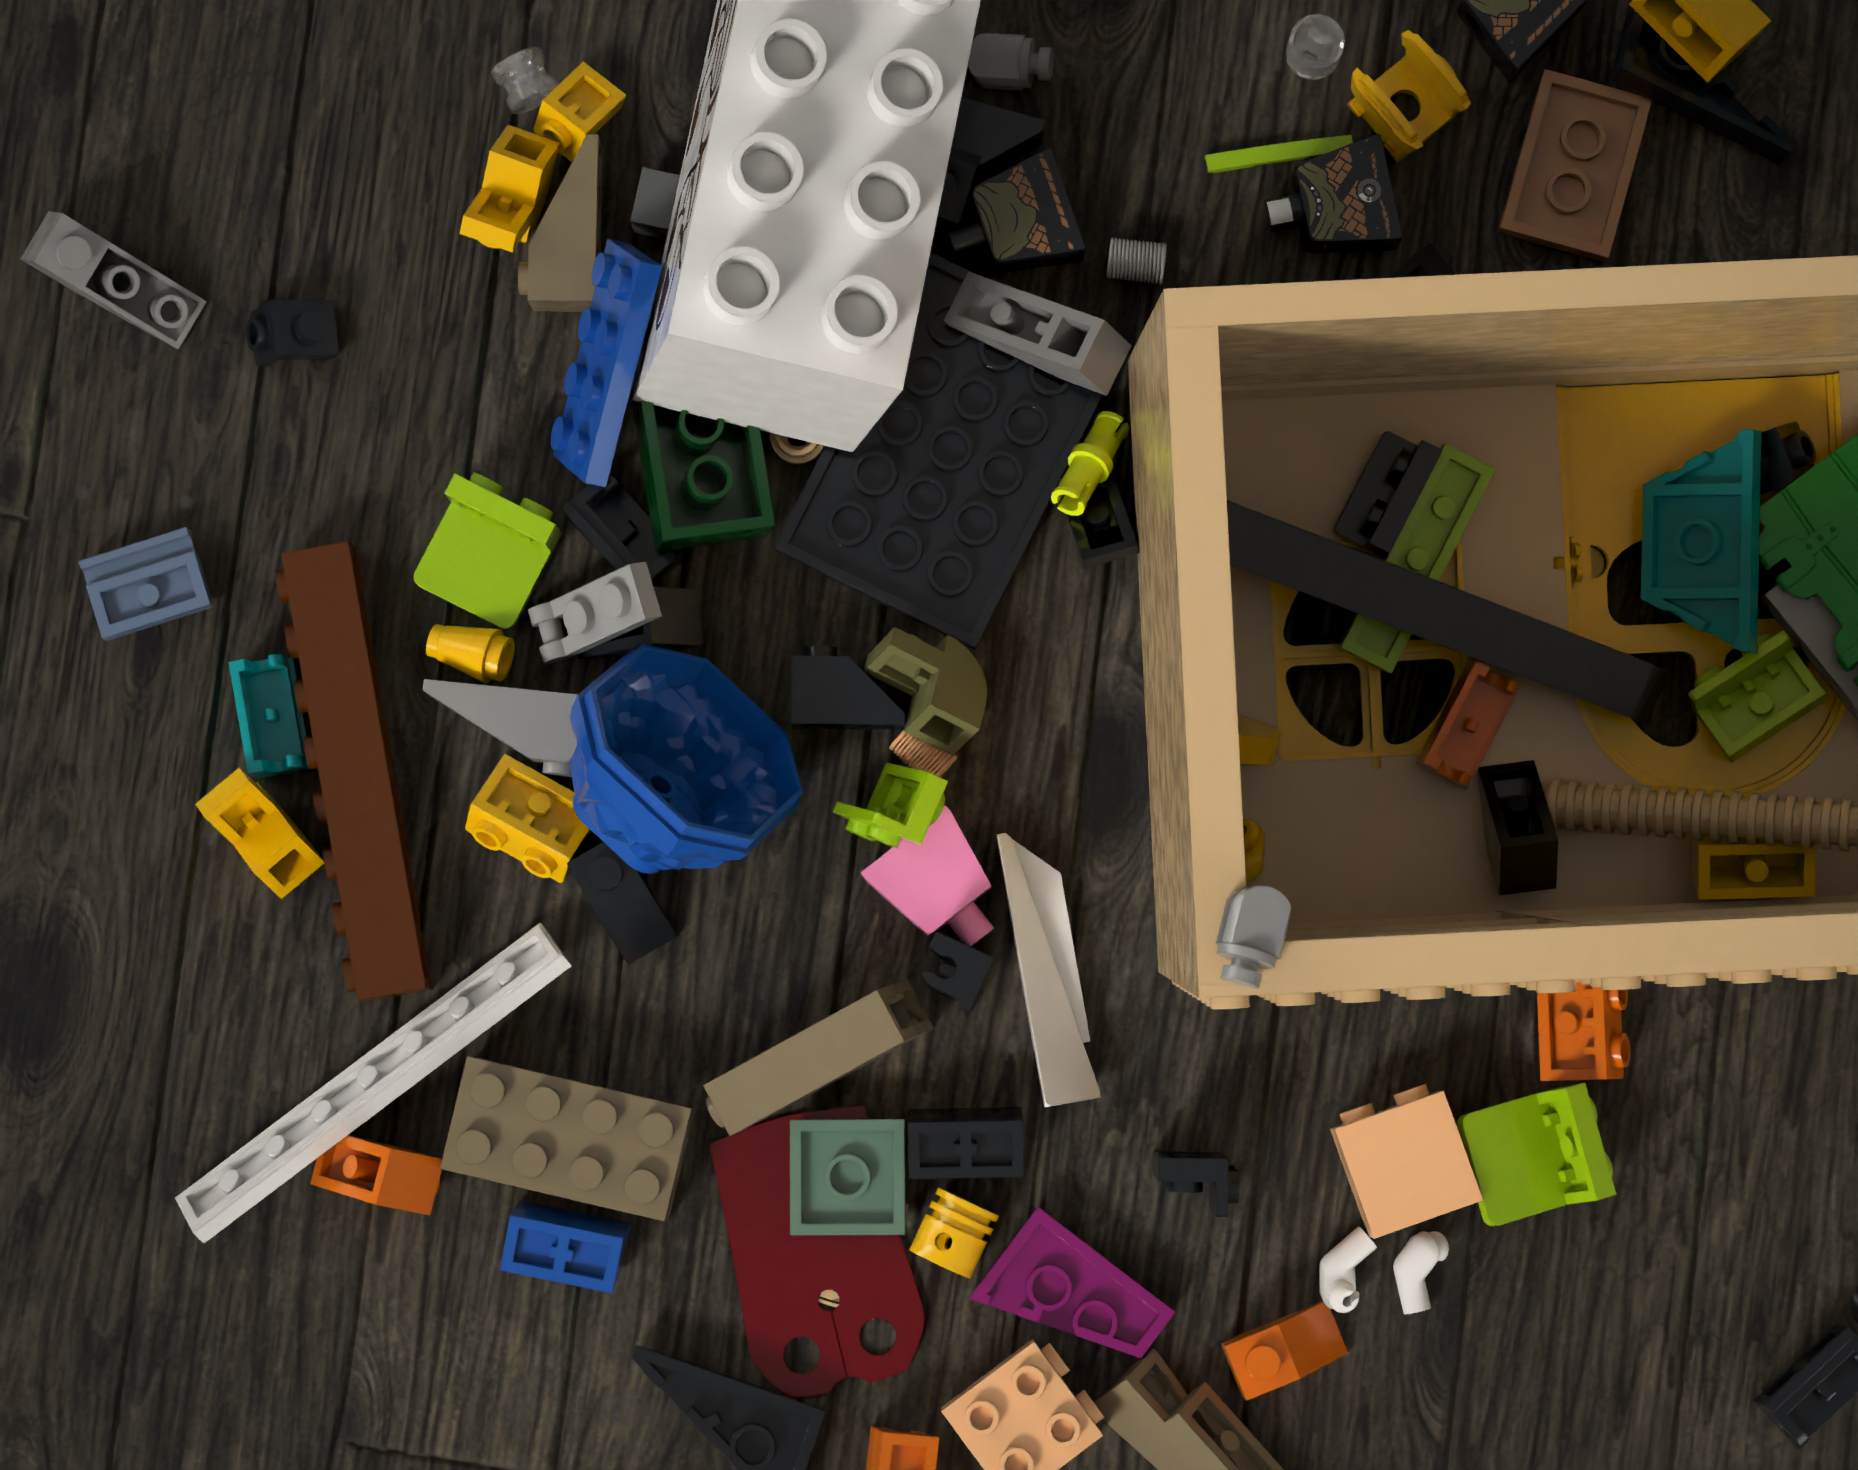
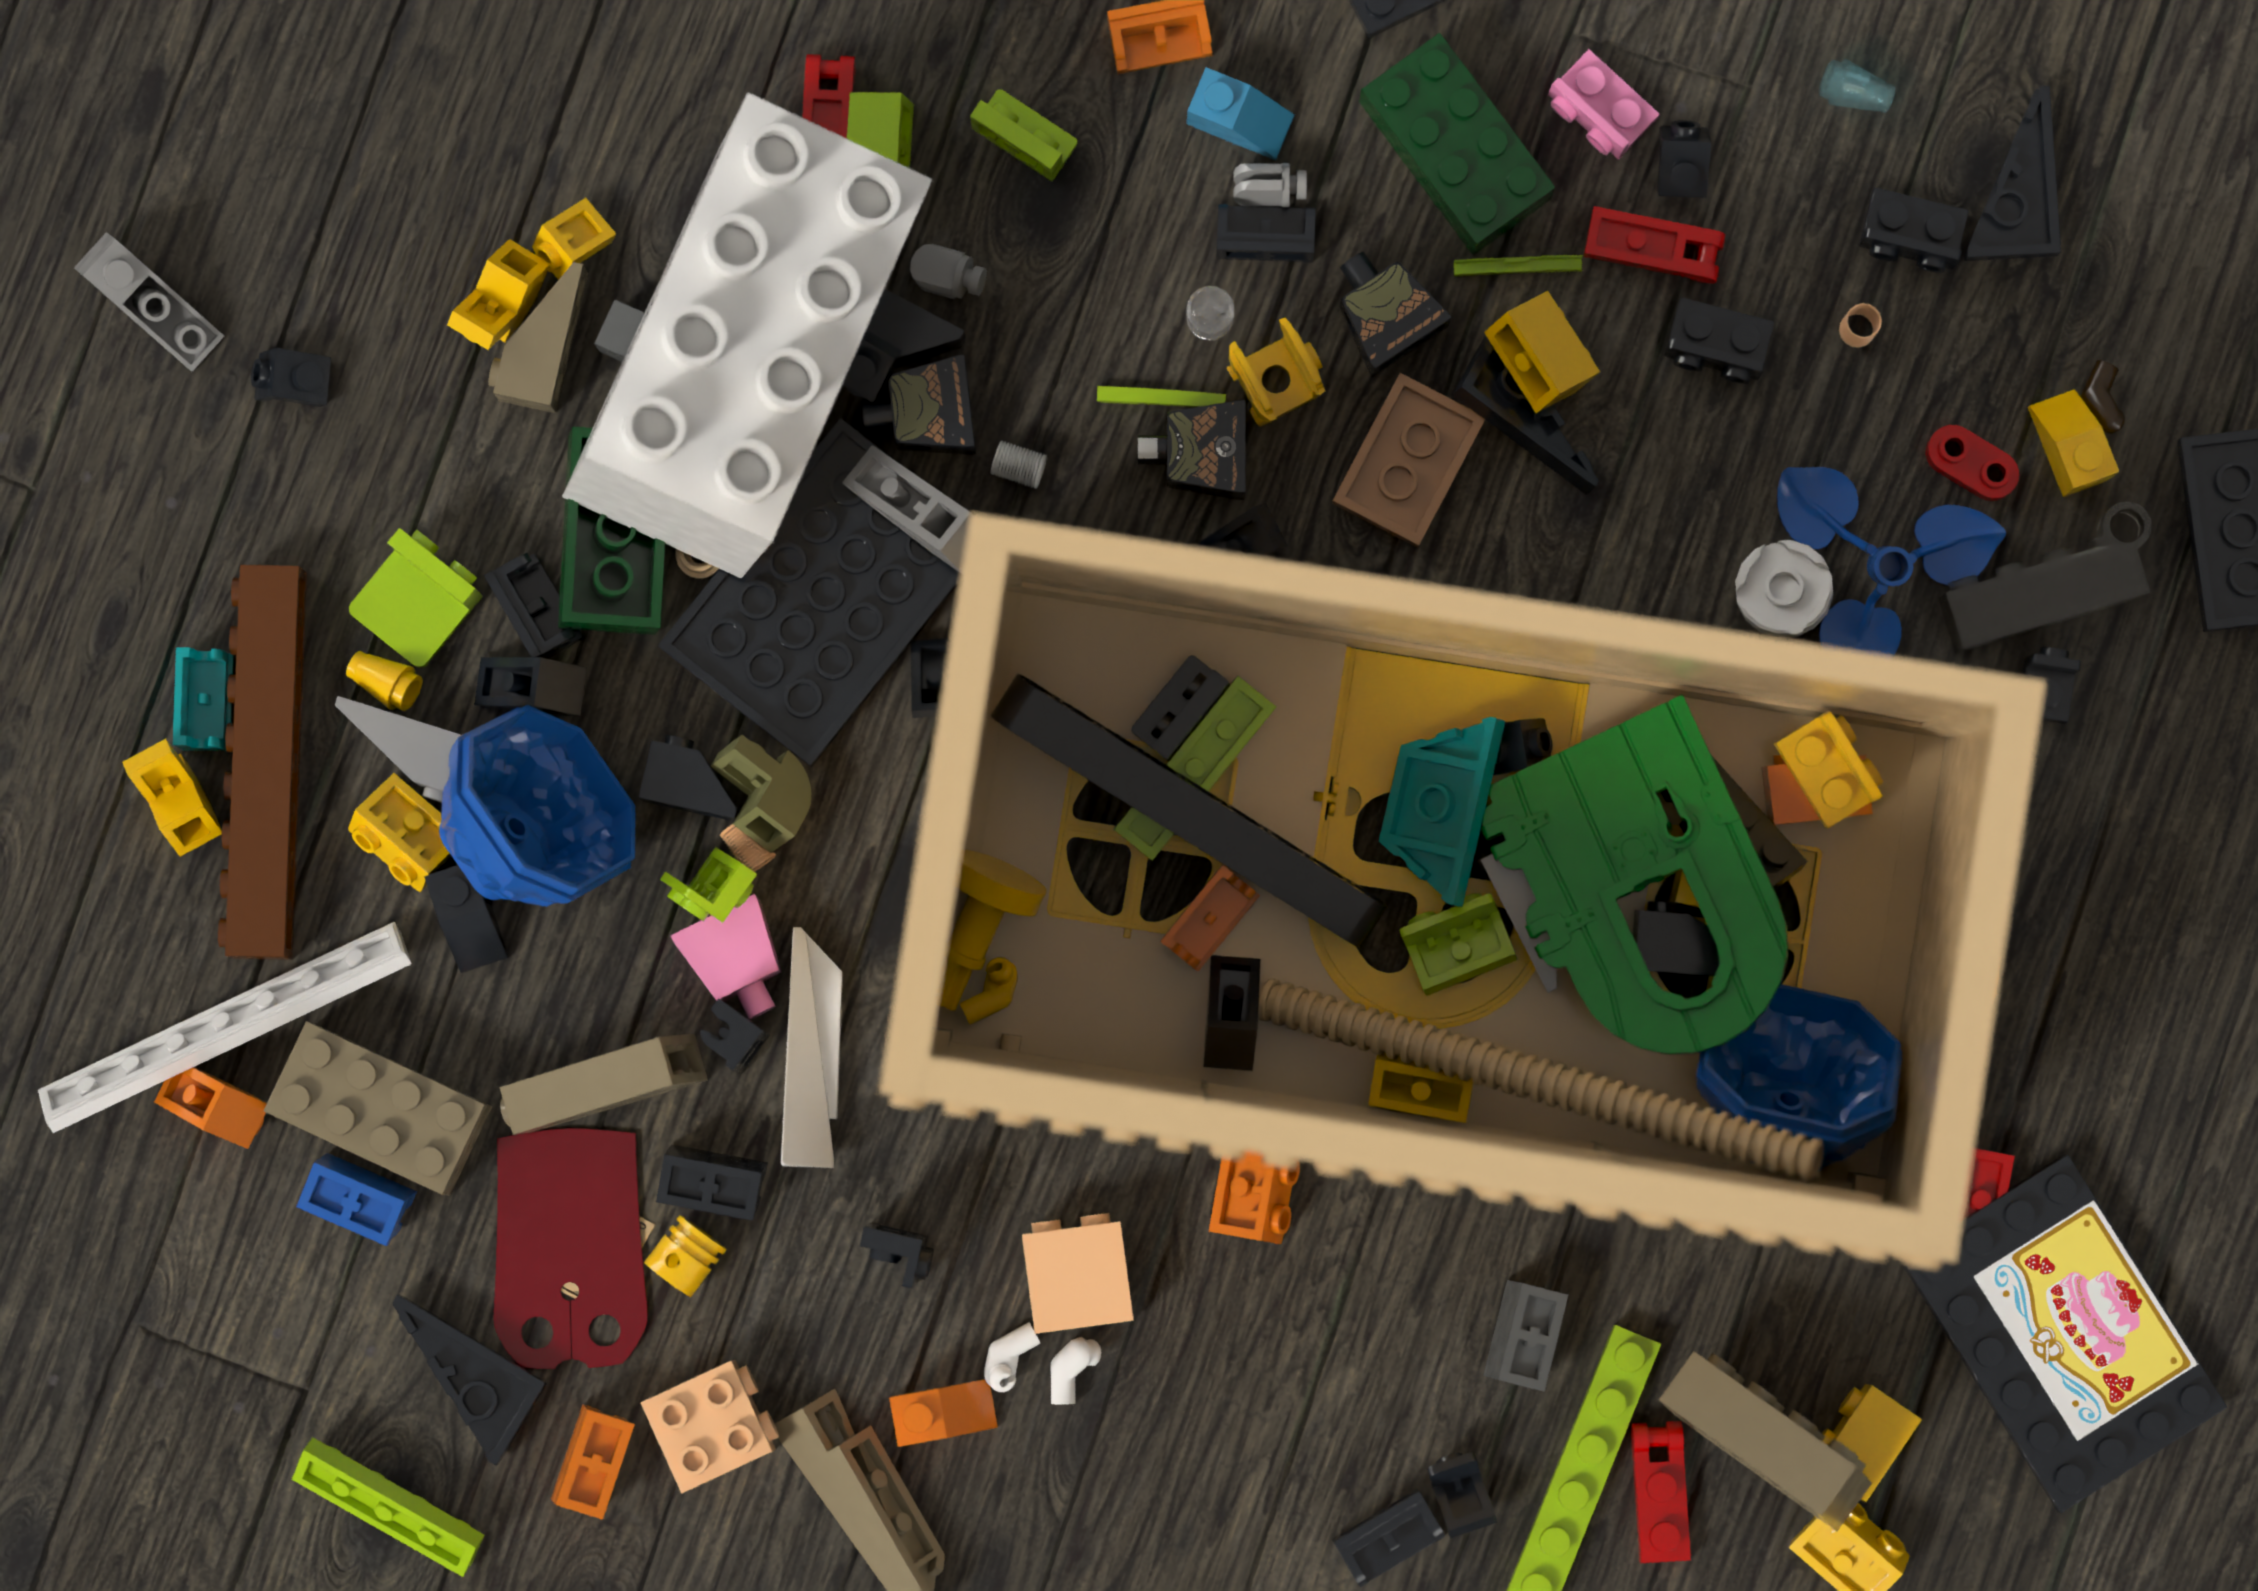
camera: 10 degrees right, 0 degrees up
sand blue plate [78,527,214,641] -> none
clear wheel [491,47,559,114] -> none
light grey plate [528,562,662,664] -> none
blue plate [551,239,662,487] -> none
sand green plate [790,1119,906,1235] -> none
magenta wing [969,1207,1175,1358] -> none
neon yellow pin [1051,411,1130,516] -> none
light grey arm [1216,886,1291,988] -> none
lime bracket [1457,1083,1617,1226] -> none

